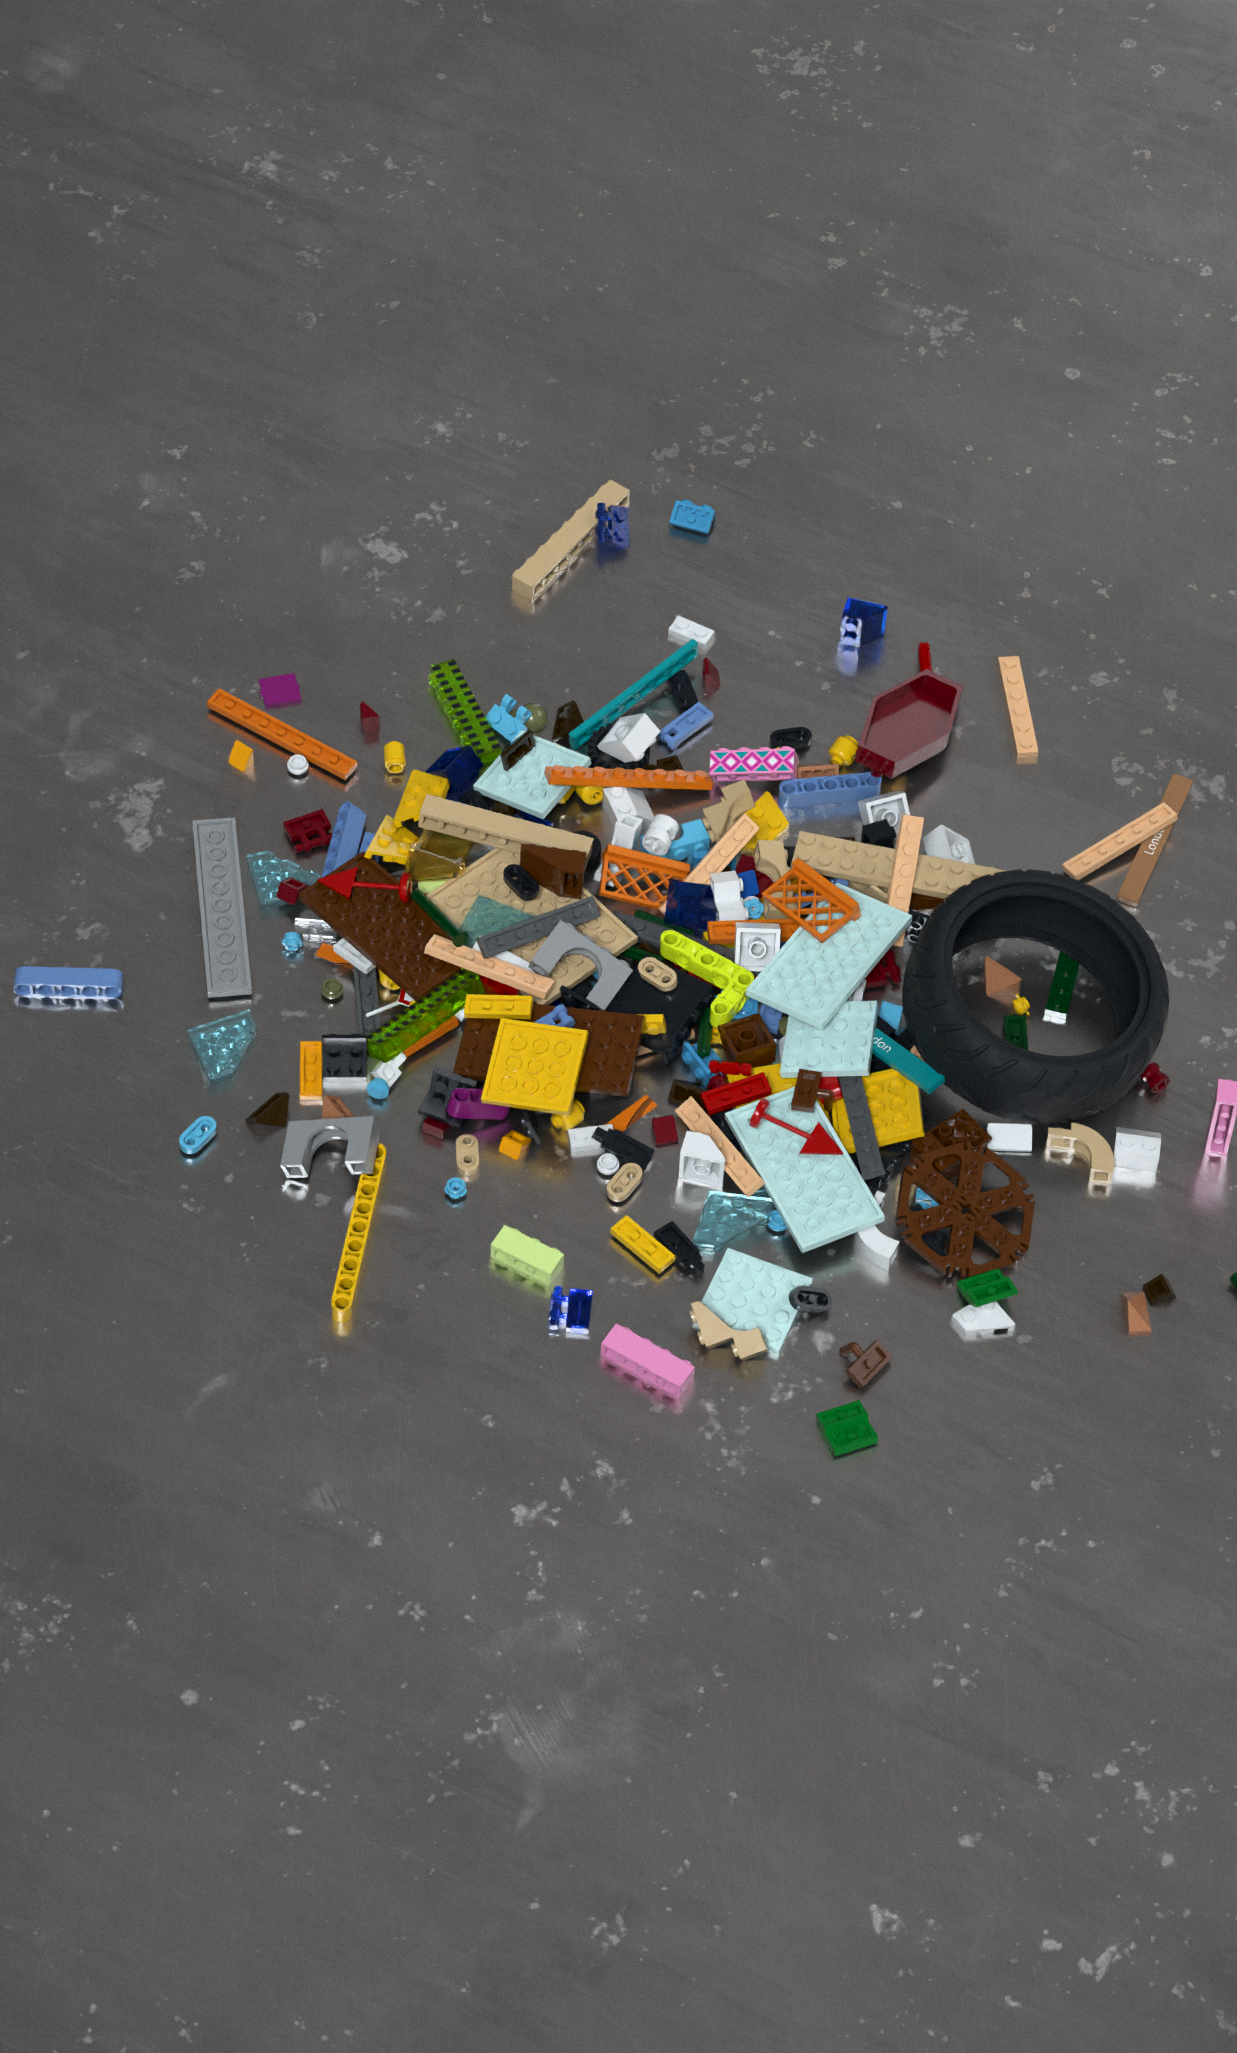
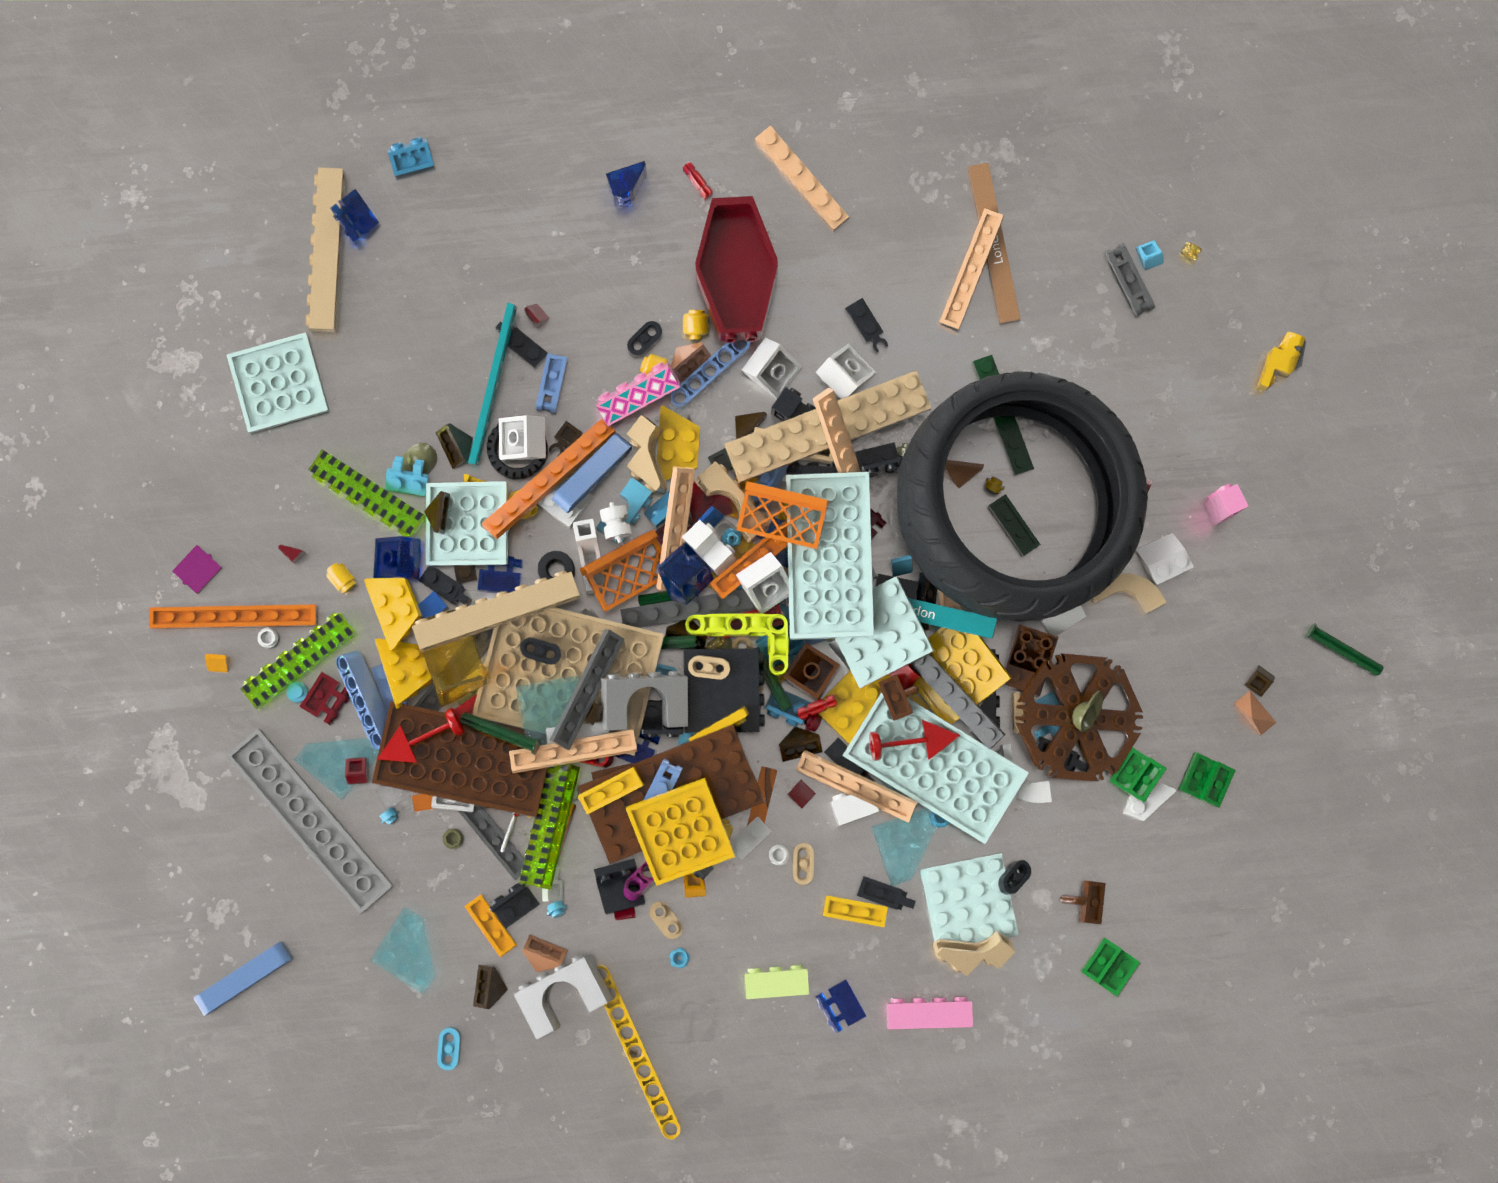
camera: 40 degrees left, 30 degrees up
reddish brown slope [520,844,586,899] -> none
black hinge [591,1127,655,1171] -> none
white plate [668,615,715,650] -> none
red plate [701,1072,772,1115] -> none
none -> light aqua plate [227,332,329,434]
none -> clear neon green brick [240,612,358,710]
none -> medium azure plate [287,682,308,703]
none -> medium blue beam [552,433,633,513]
none -> dark brown plate [584,702,604,725]
none -> black plate [845,298,888,354]
none -> olive cap [1072,690,1103,732]
none -> green slope [1178,752,1236,808]

